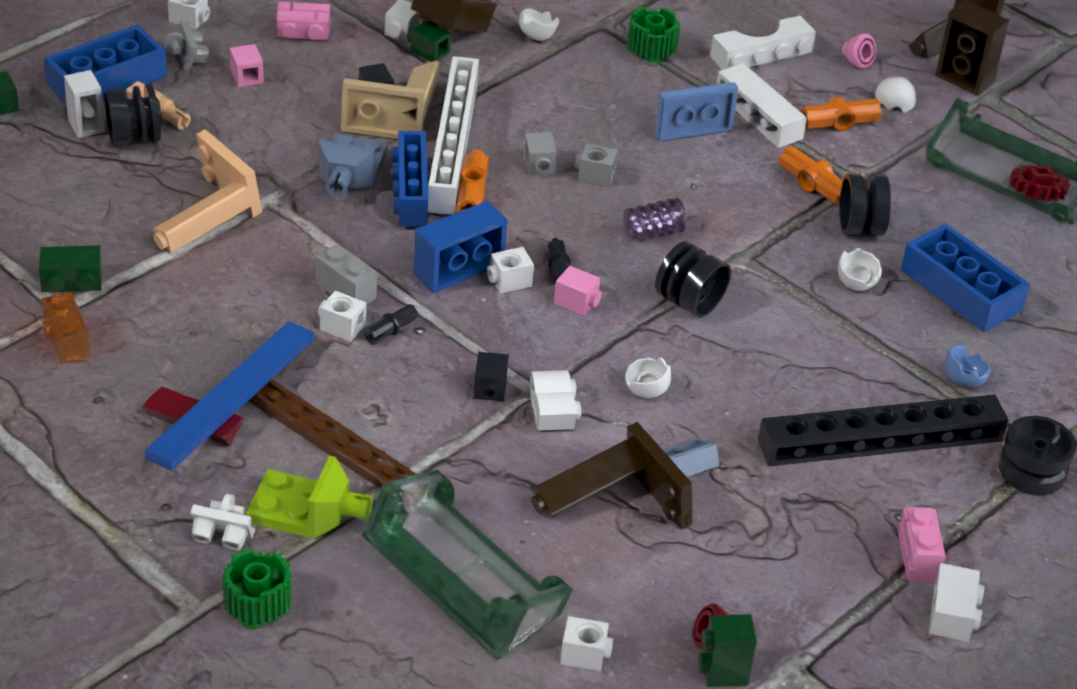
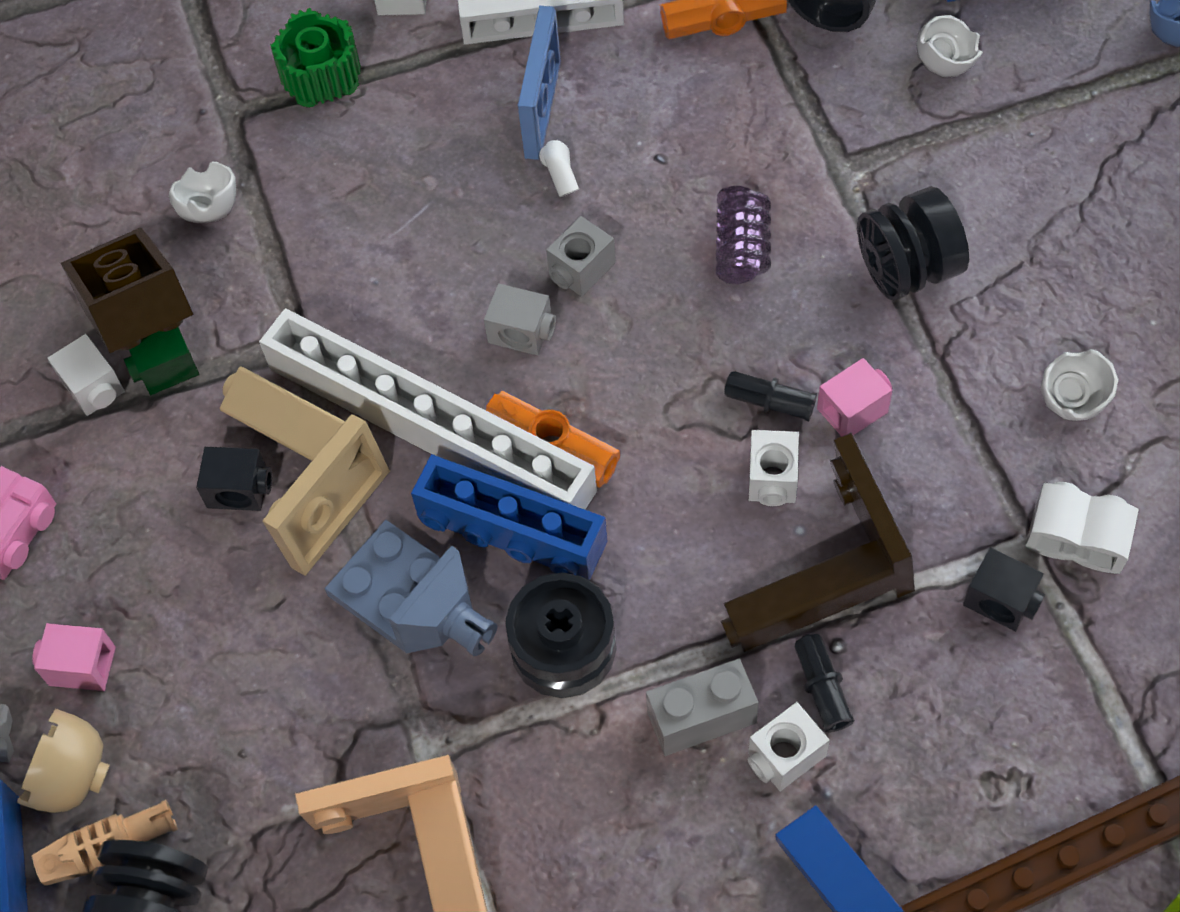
camera: 55 degrees left, 20 degrees up
blue brick [414,201,508,293] -> none
none -> tan cylinder [17,709,110,813]
none -> black wheel [505,572,616,698]
none -> white arm [539,140,579,197]
none -> dark brown piece [721,433,915,652]

